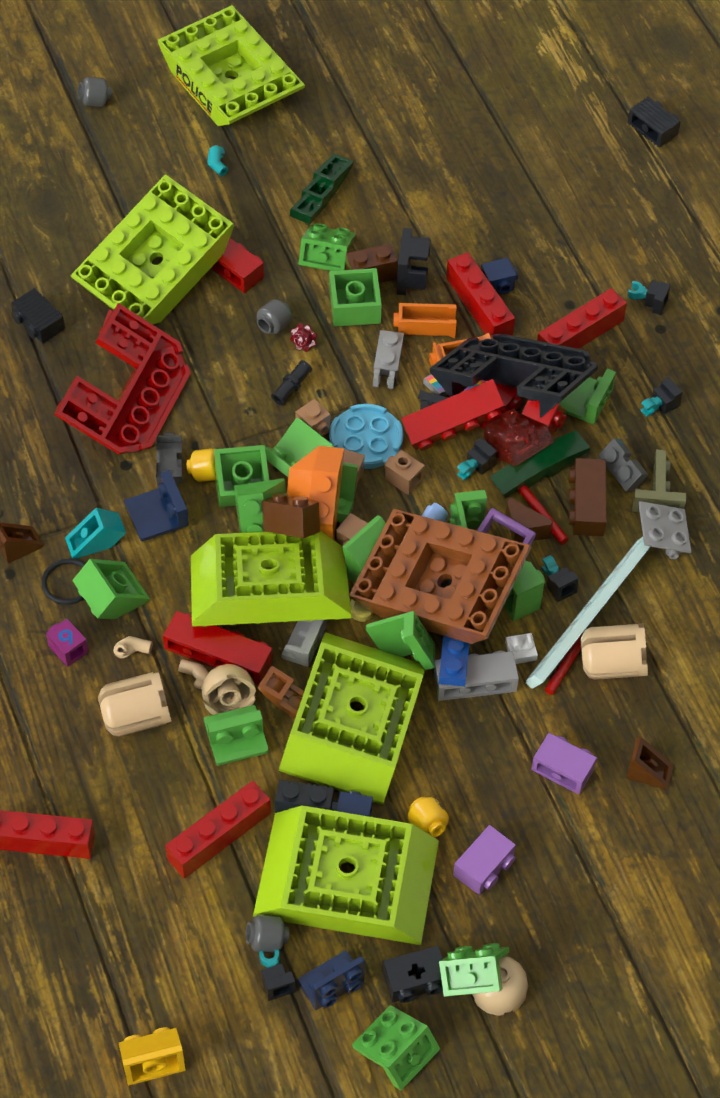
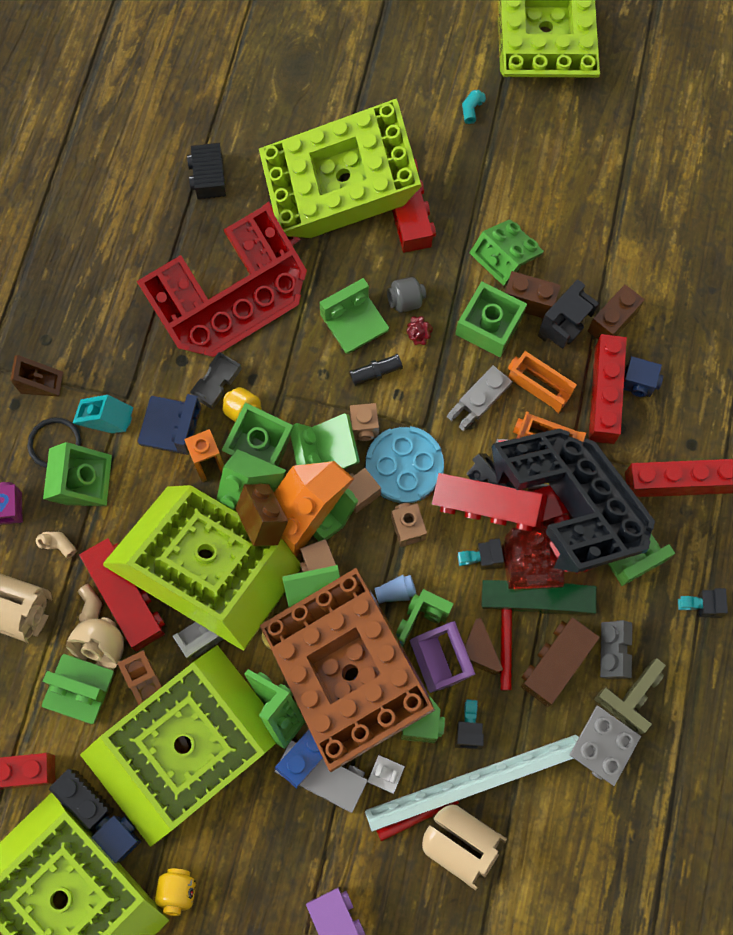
camera: 35 degrees right, 15 degrees up
dark green slope [290,154,354,224] -> none
none -> orange window [184,429,224,482]
none -> bright green bracket [320,278,389,354]
none -> reddish brown brick [588,284,645,339]

